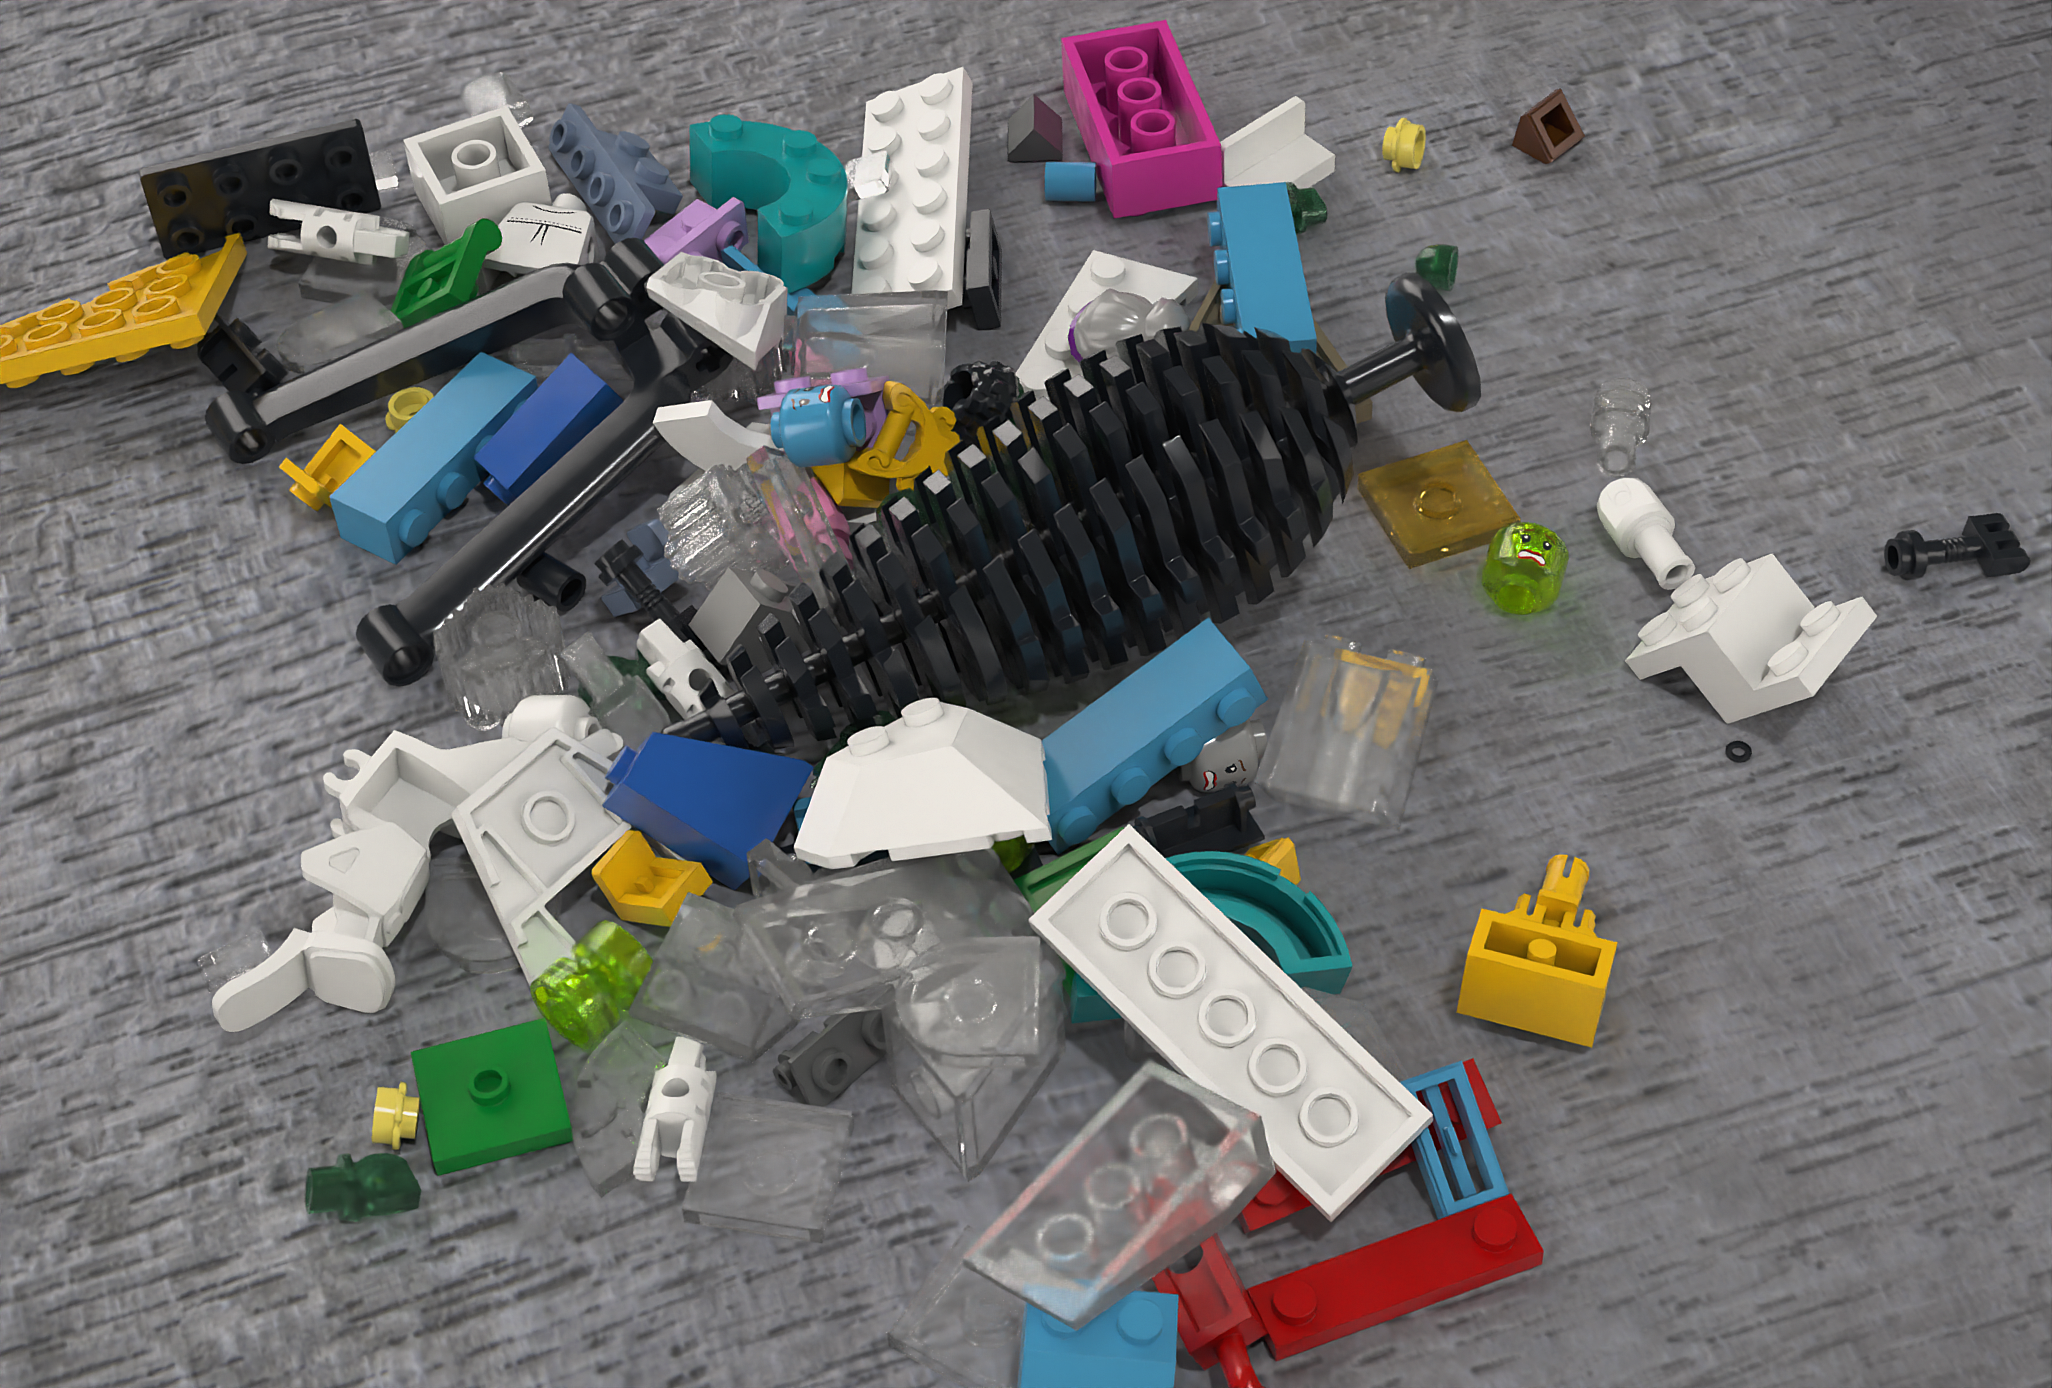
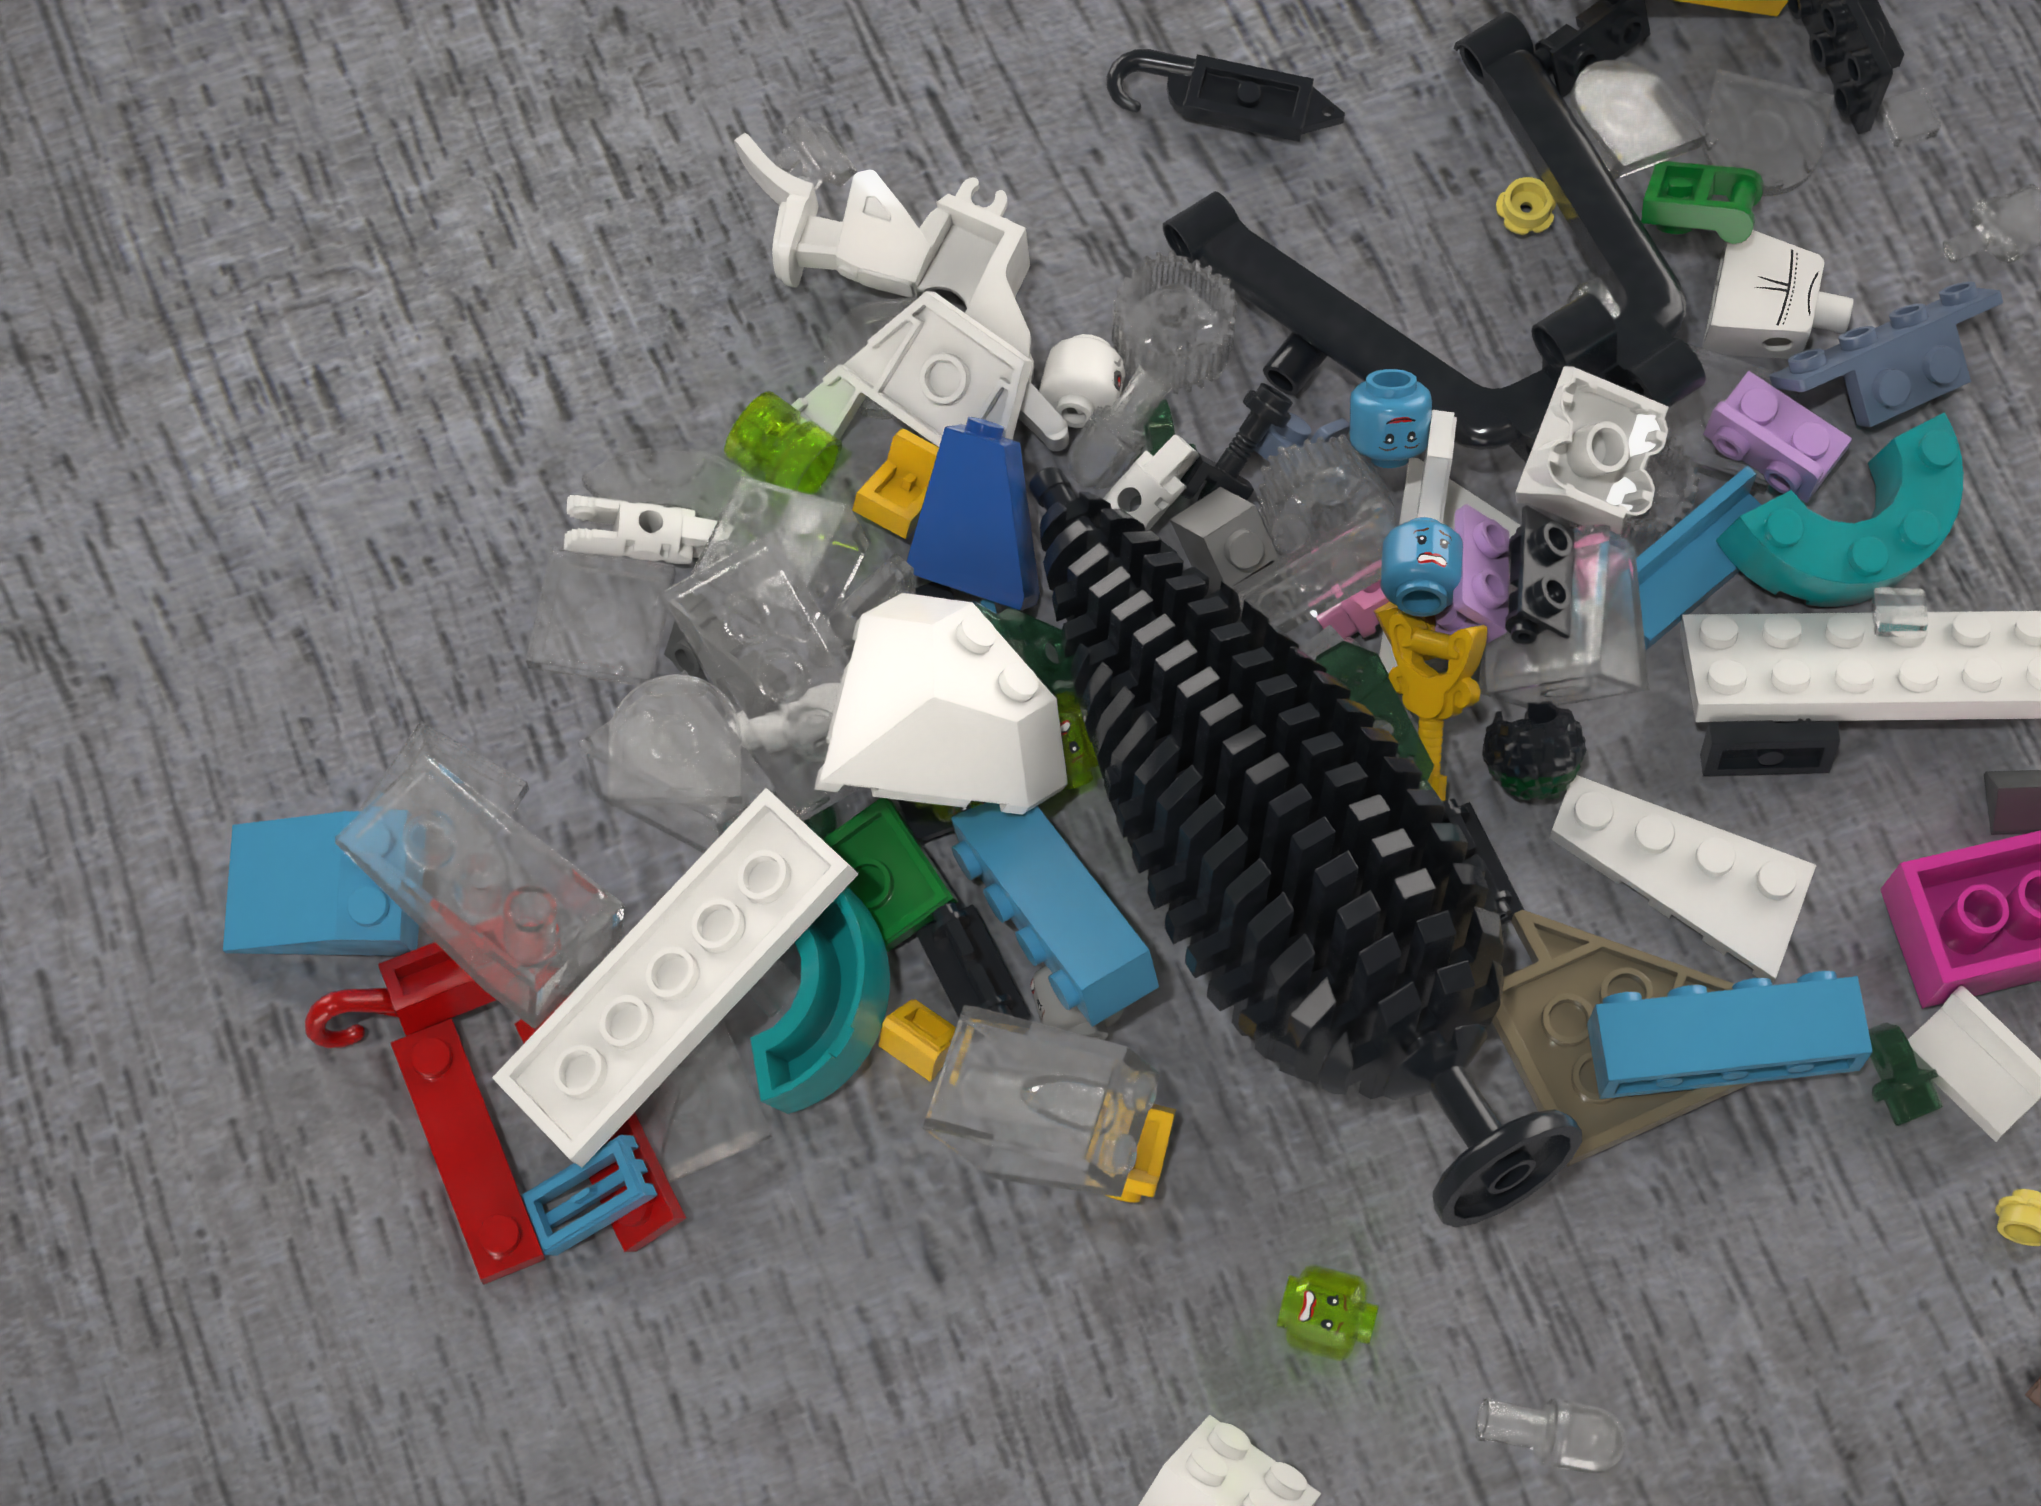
camera: 85 degrees right, 20 degrees up
white hinge [268,199,410,266] -> none
yellow bracket [279,424,376,512] -> none
clear green piece [304,1153,421,1221] -> none
dark azure brick [329,352,538,565] -> none
light yellow plate [372,1081,420,1150] -> none
white brick [403,106,552,245] -> none
green plate [411,1018,575,1176] -> none
blue slope [473,353,624,506] -> none
dark azure hinge [1045,162,1097,202] -> none
light grey hair [1068,288,1191,364] -> none
clear yellow tile [1357,440,1521,569] -> none
clear green hinge [1415,244,1459,291] -> none
yellow brick [1456,854,1618,1048] -> none
white arm [1597,478,1695,590] -> none
none -> black plate [1106,49,1345,142]
none -> dark azure head [1350,369,1432,468]
none -> black hinge [1505,505,1574,644]

